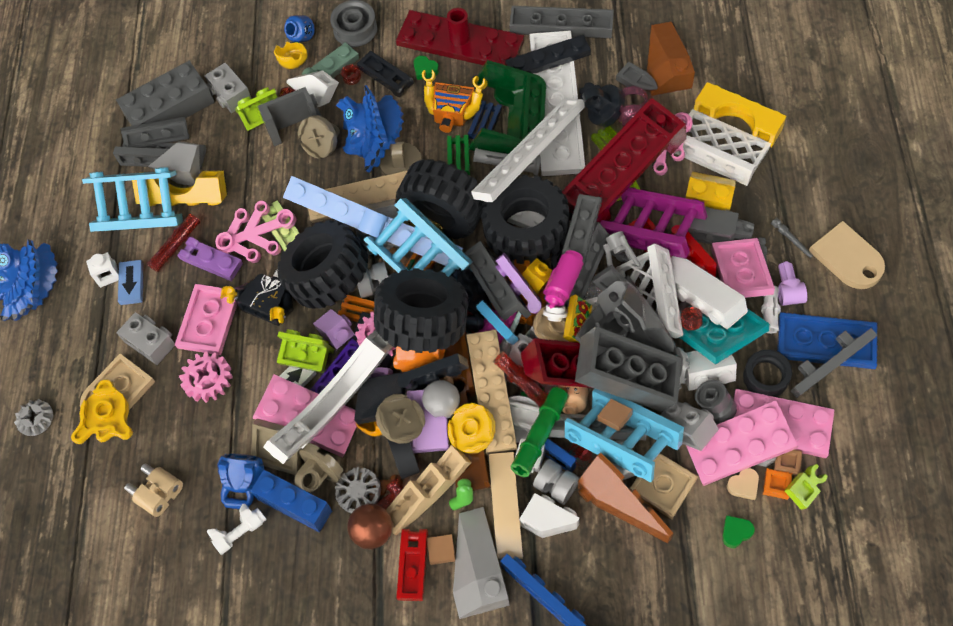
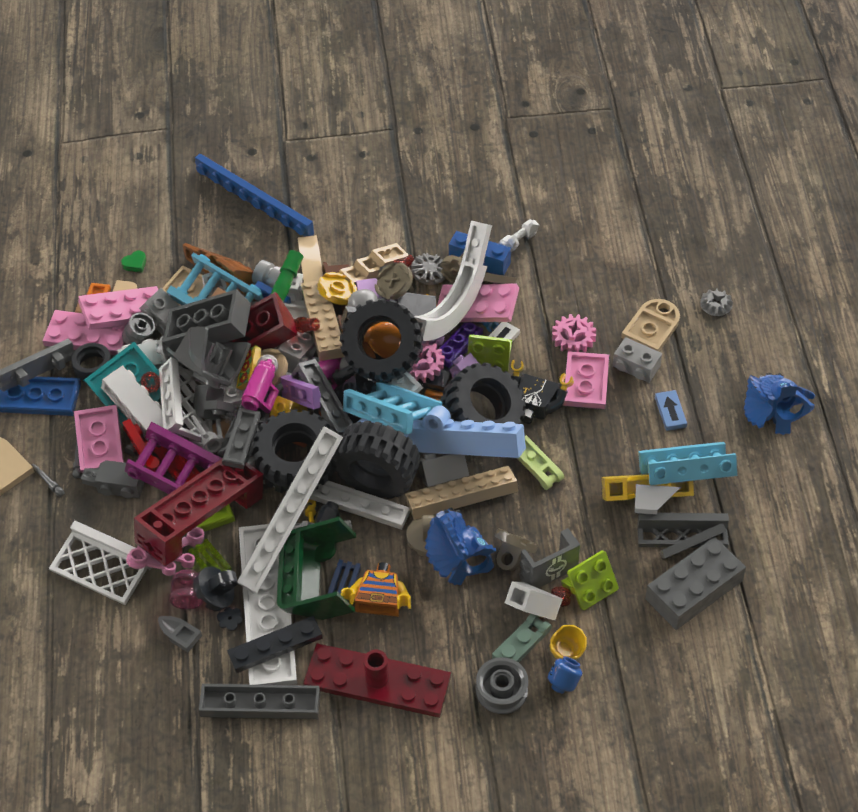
camera: 170 degrees right, 10 degrees down
yellow tile [71,380,133,444] -> none
white brick [86,252,119,288] -> none
tan piece [124,463,183,517] -> none
clear red pin [147,214,200,272] -> none
medium lavender plate [177,237,243,281] -> none
light grey brick [205,63,251,113] -> none
bright pink plant [216,201,296,263] -> none
blue piece [217,453,264,509] -> none
clear red bush [341,65,361,85] -> none
copper piece [347,503,393,550] -> none
black plate [357,50,414,97] -> none
red plate [396,529,428,601] -> none
green tile [414,56,439,80] -> none
medium nougat tile [427,534,455,565] -> none
green tile [447,135,470,175] -> none
bright green arm [449,479,473,510] -> none
light grey wedge [453,507,510,619] -> none
dark azure tile [476,301,519,345] -> none
white slope [520,493,580,538] -> none
dark orange wedge [647,22,695,96] -> none
yellow slope [685,171,736,210] -> none
yellow arch [694,82,787,148] -> none
white pin [761,286,781,334] -> none
lavender axle [778,261,807,306] -> none
lime plate [784,464,828,510] -> none

